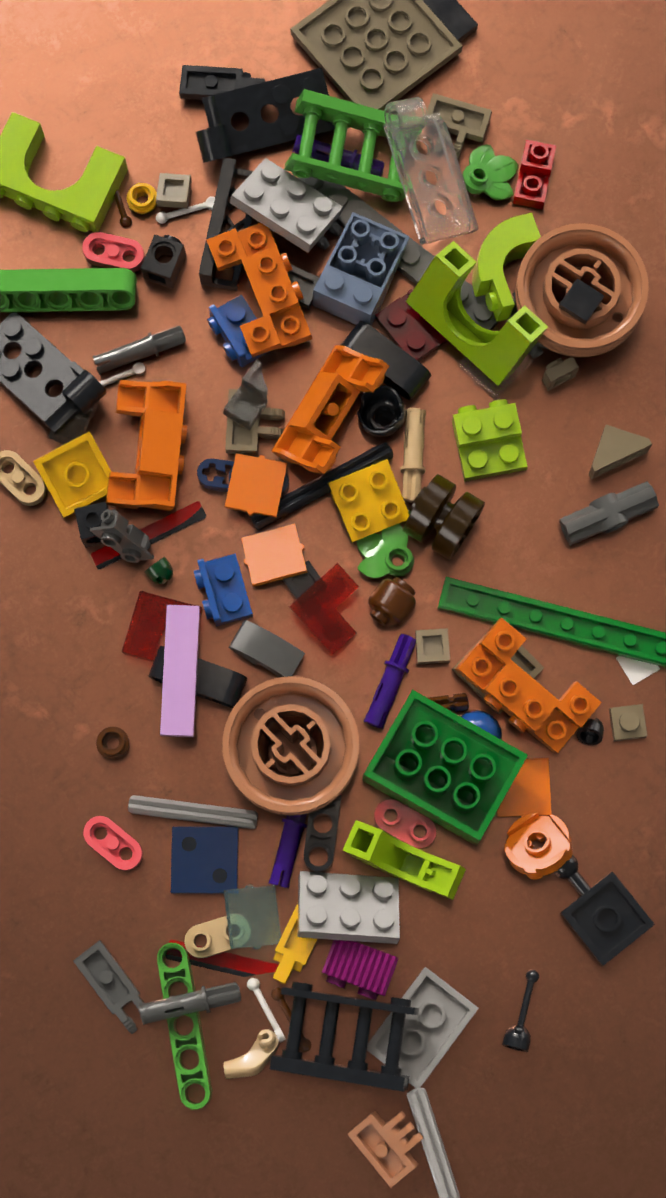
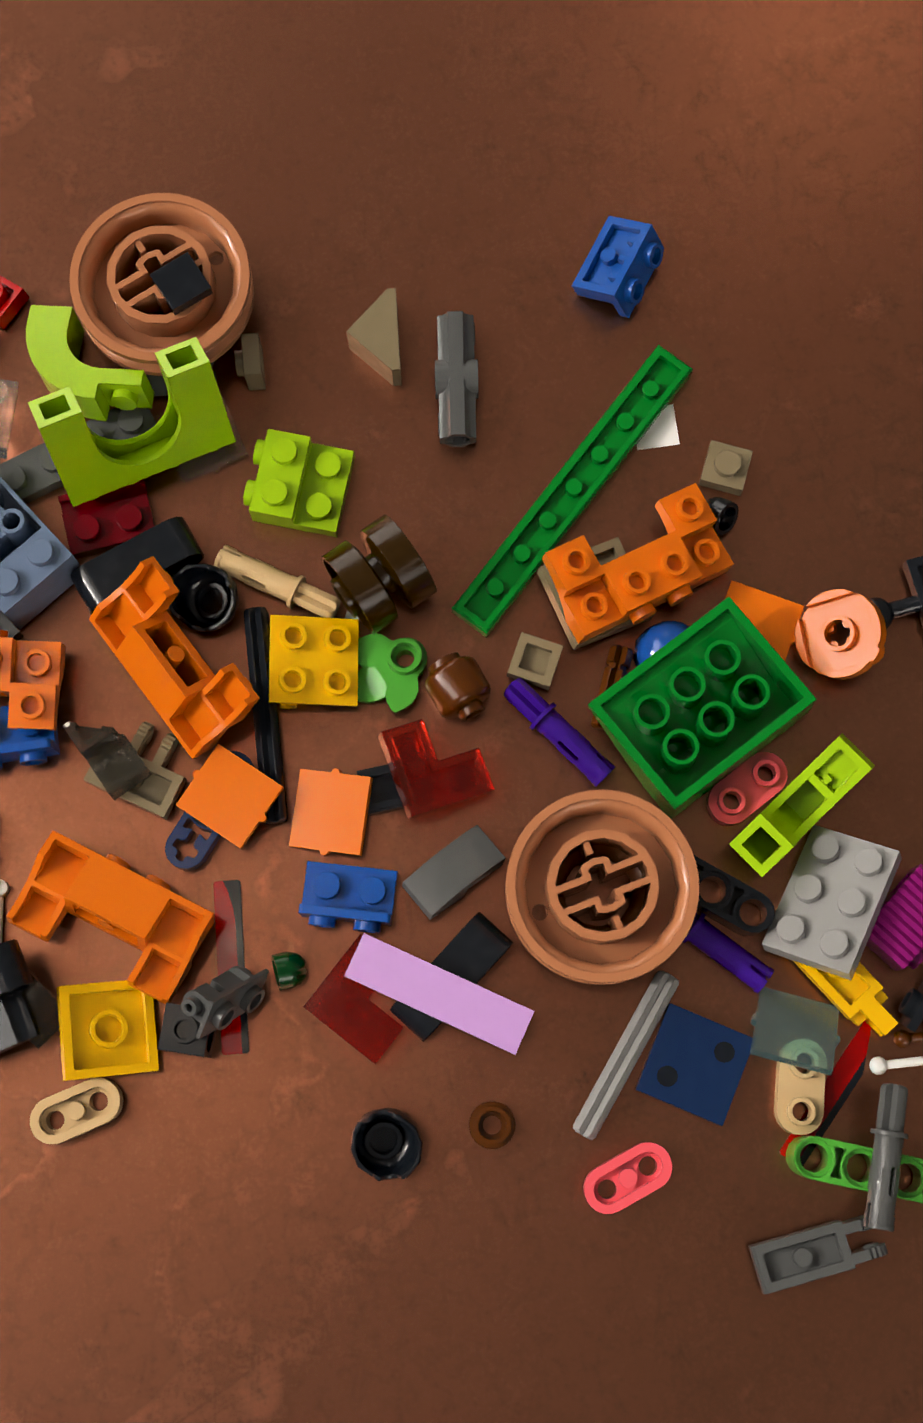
camera: 70 degrees left, 0 degrees up
none -> black hair [350,1108,423,1181]

